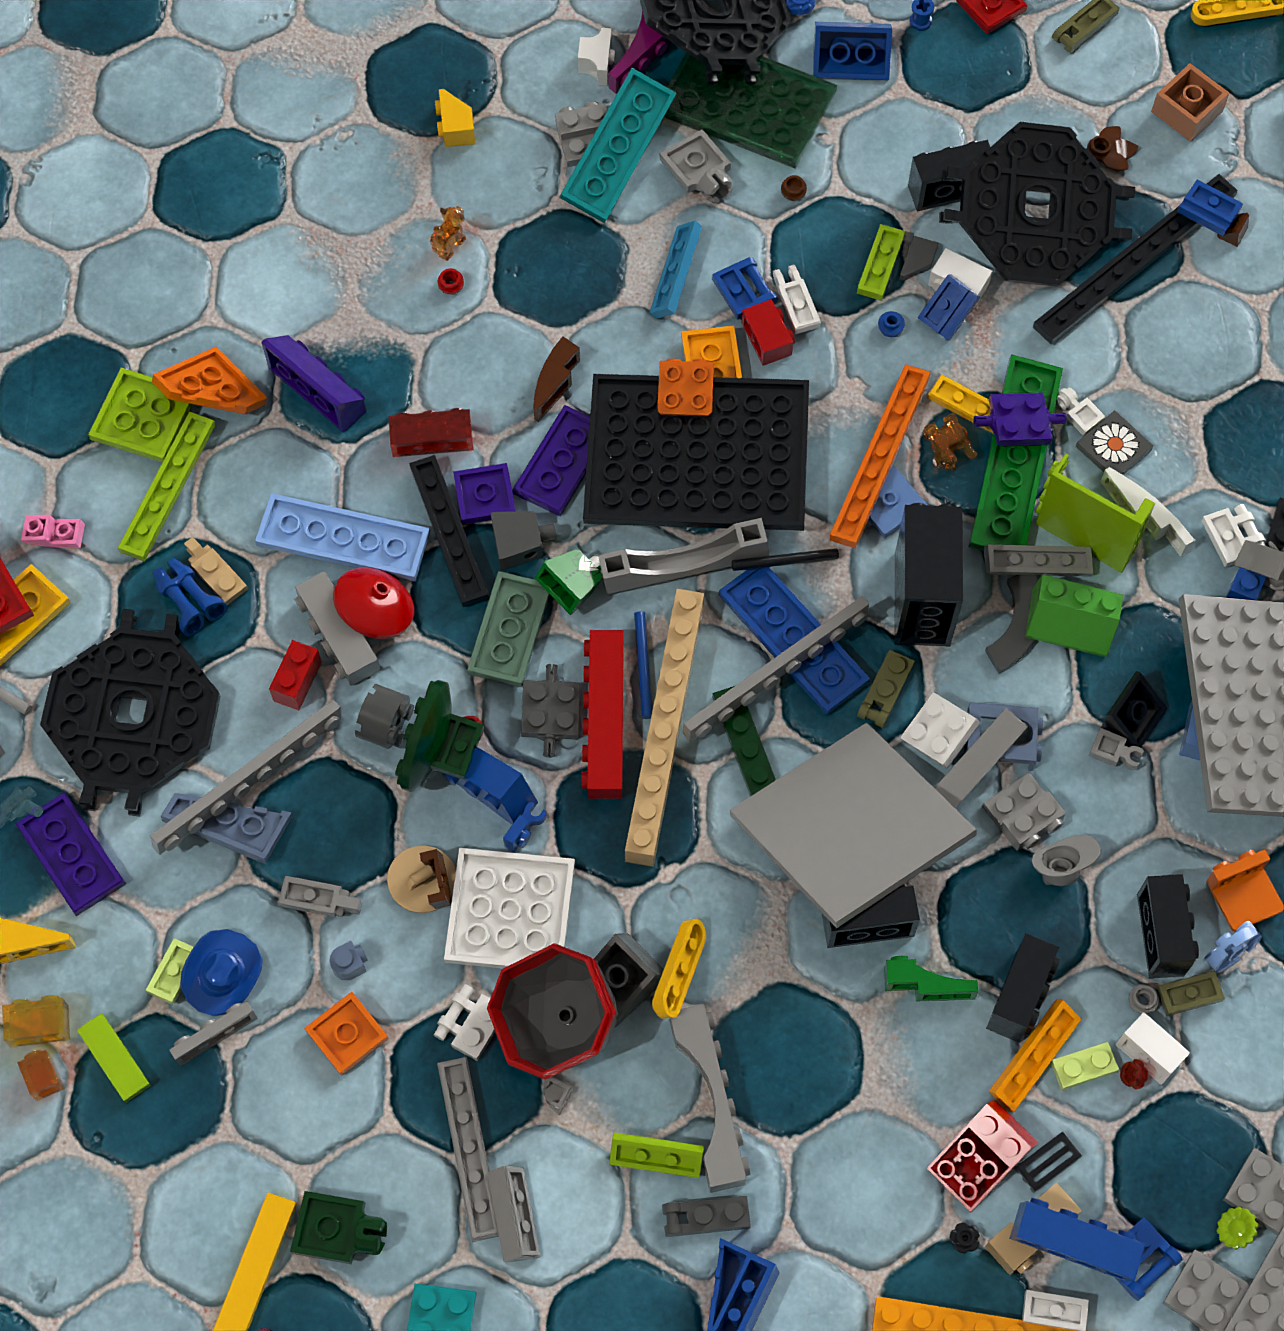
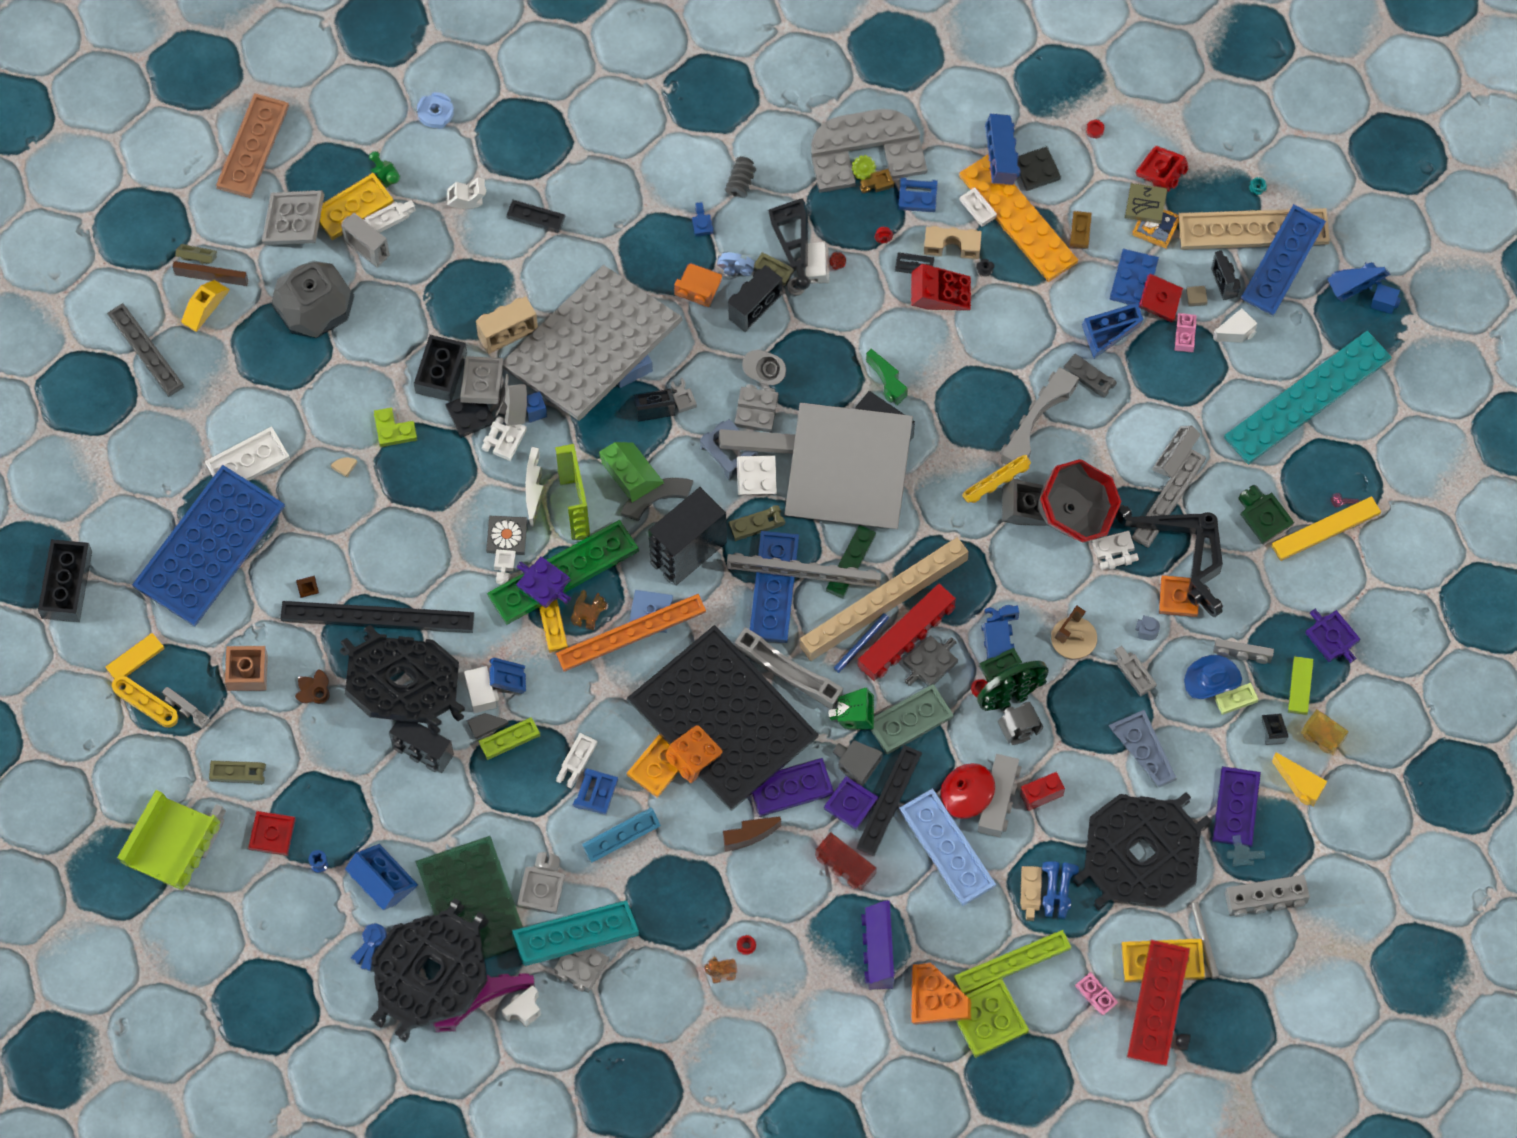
camera: 135 degrees left, 0 degrees up
clear orange brick [17,1050,65,1101] -> none
light grey plate [150,699,341,855] -> none
yellow slope [435,89,475,147] -> none
white plate [444,848,575,969] -> none
lime plate [609,1132,704,1178] -> none
black bar [732,548,839,571] -> none
red brick [741,299,795,366] -> none
reddish brown plate [781,175,807,201] -> none
blue plate [878,311,905,337] -> none
light grey plate [984,545,1093,576] -> none
black brick [986,933,1061,1043] -> none
light orange plate [988,999,1082,1112] -> none
blue brick [1009,1198,1145,1281] -> none
yellowish green plate [1051,1042,1119,1091] -> none
blue plate [1177,179,1243,236] -> none
none -> light grey hinge [162,687,210,729]
none -> black plate [768,198,810,290]
none -> pearl gold plate [860,169,894,193]
none -> red plate [875,227,893,244]
none -> black piece [1115,505,1223,617]
none -> black slope [1262,713,1288,745]
none -> dark purple plate [1305,608,1360,663]

